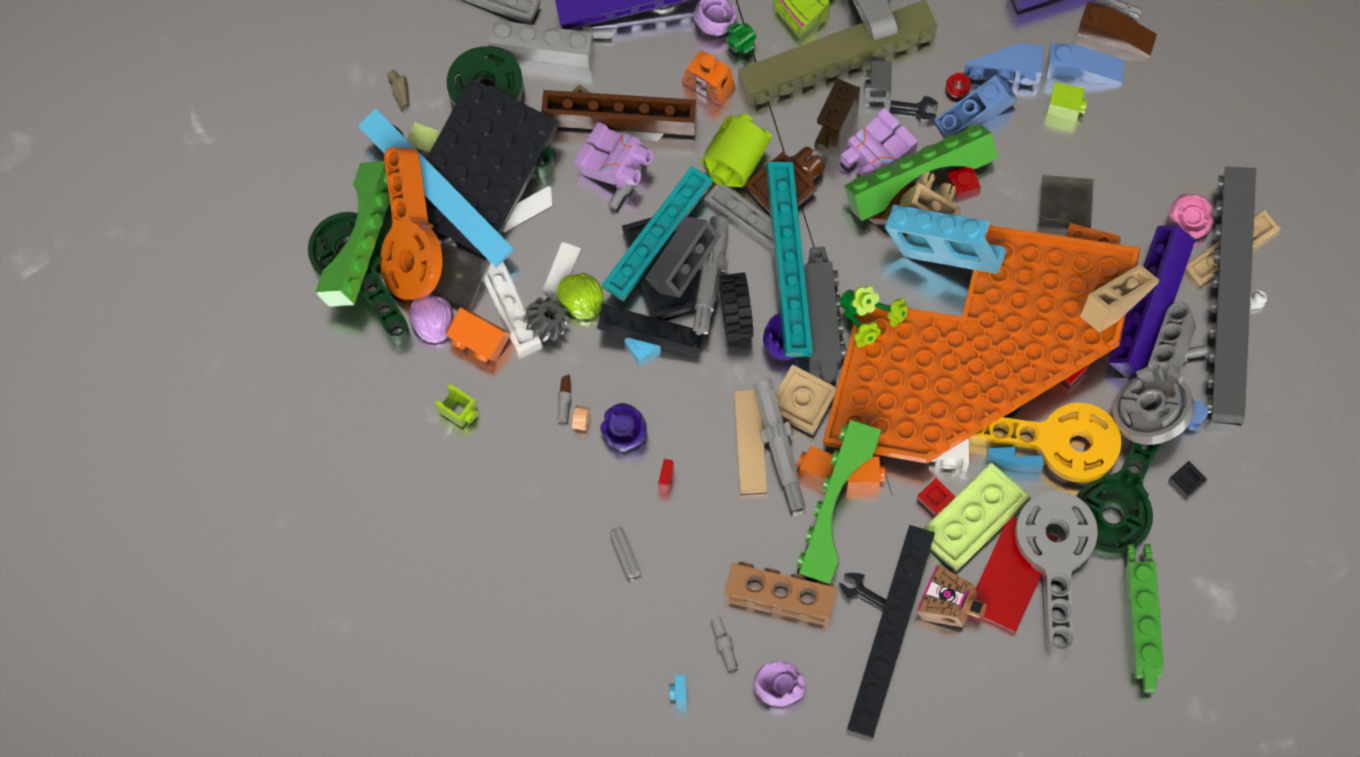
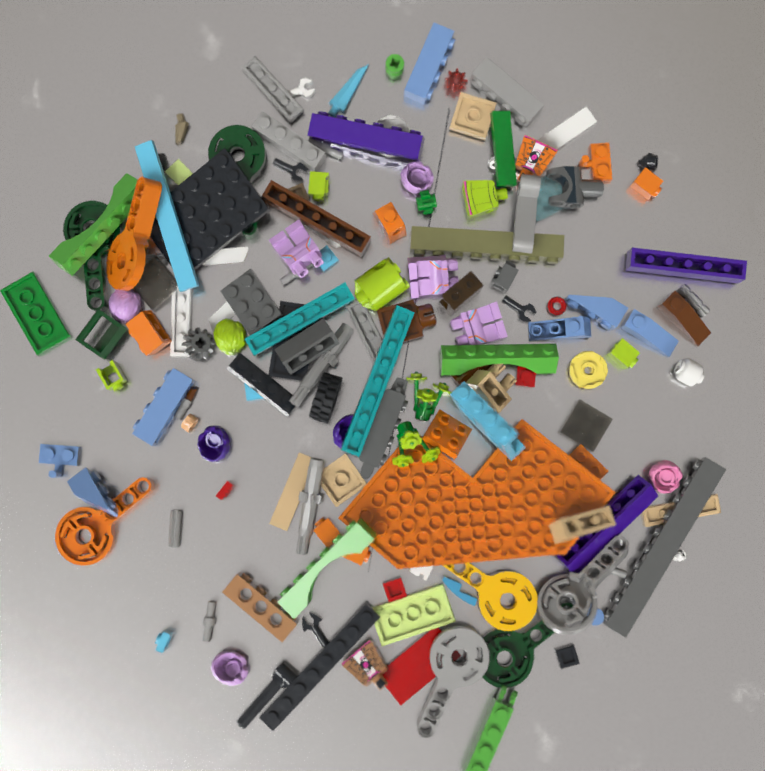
camera: 20 degrees right, 15 degrees up
none -> green tile [0,271,72,356]
none -> medium blue plate [39,444,81,478]
none -> orange beam [55,477,155,566]
none -> medium blue slope [67,467,119,517]
none -> dark green tile [75,308,127,360]
none -> medium blue brick [132,368,196,446]
none -> dark grey plate [220,268,283,335]
none -> black axle [236,662,298,729]
none -> black bar [273,158,308,183]
none -> lime window [308,171,330,202]
none -> medium azure plate [319,245,339,272]
none -> plant [406,371,452,421]
none -> lavender hips [407,255,459,299]
none -> orange plate [422,409,472,459]
none -> light yellow plate [569,351,608,389]
none -> white head [674,358,705,386]

